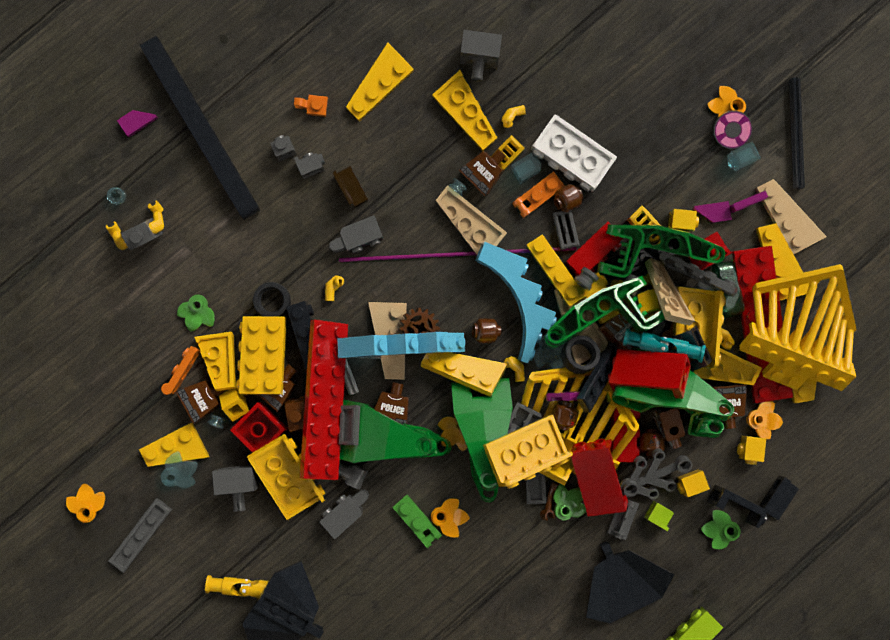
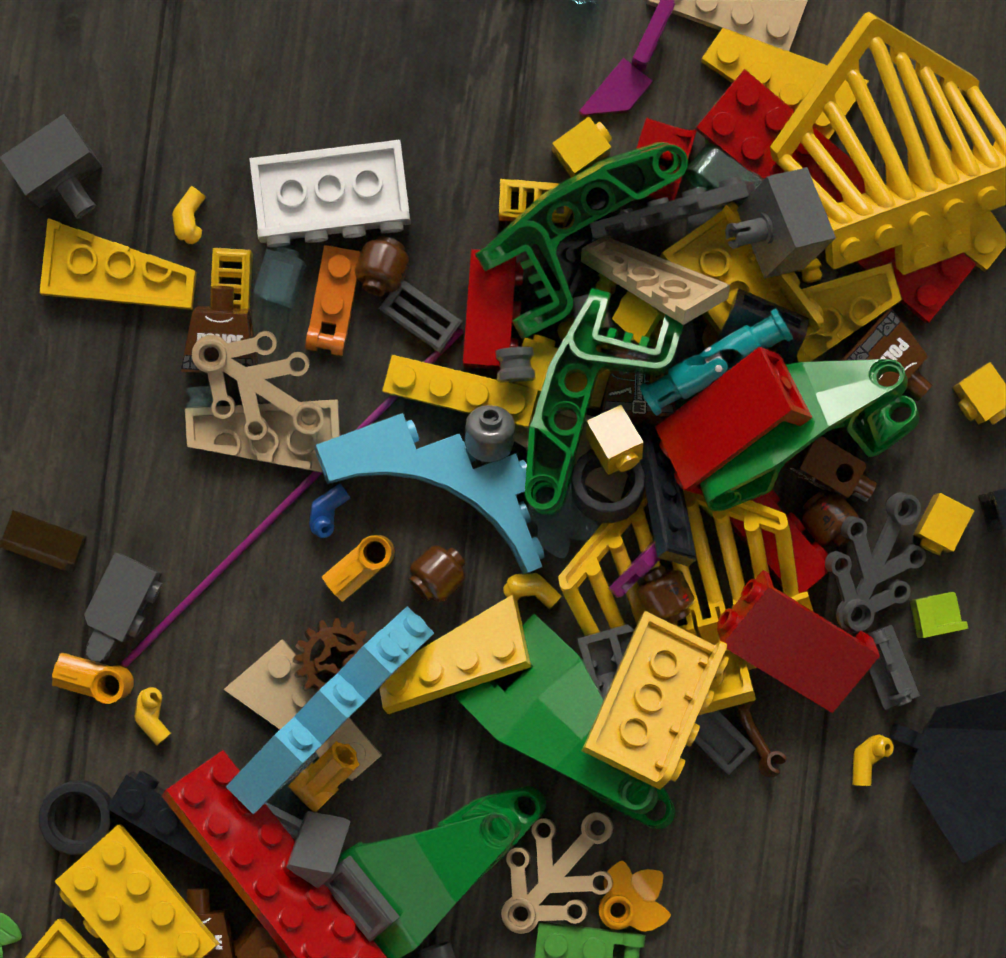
camera: 40 degrees left, 0 degrees up
reddish brown torso [375,382,409,425] -> none
light orange plate [438,416,467,451] -> none
bright green plate [553,484,586,520] -> none
light orange plate [746,401,783,439] -> none
none -> light orange piece [52,653,134,704]
none -> tan plant [192,331,324,440]
none -> dark grey slope [286,811,351,888]
none -> light orange piece [287,741,360,812]
none -> blue arm [309,483,351,538]
none -> light orange piece [321,535,395,602]
none -> dark grey head [464,405,515,462]
none -> tan plant [501,812,613,934]
none -> brick [586,405,643,475]
none -> dark grey brick [725,167,836,279]
none -> yellow arm [852,734,894,786]

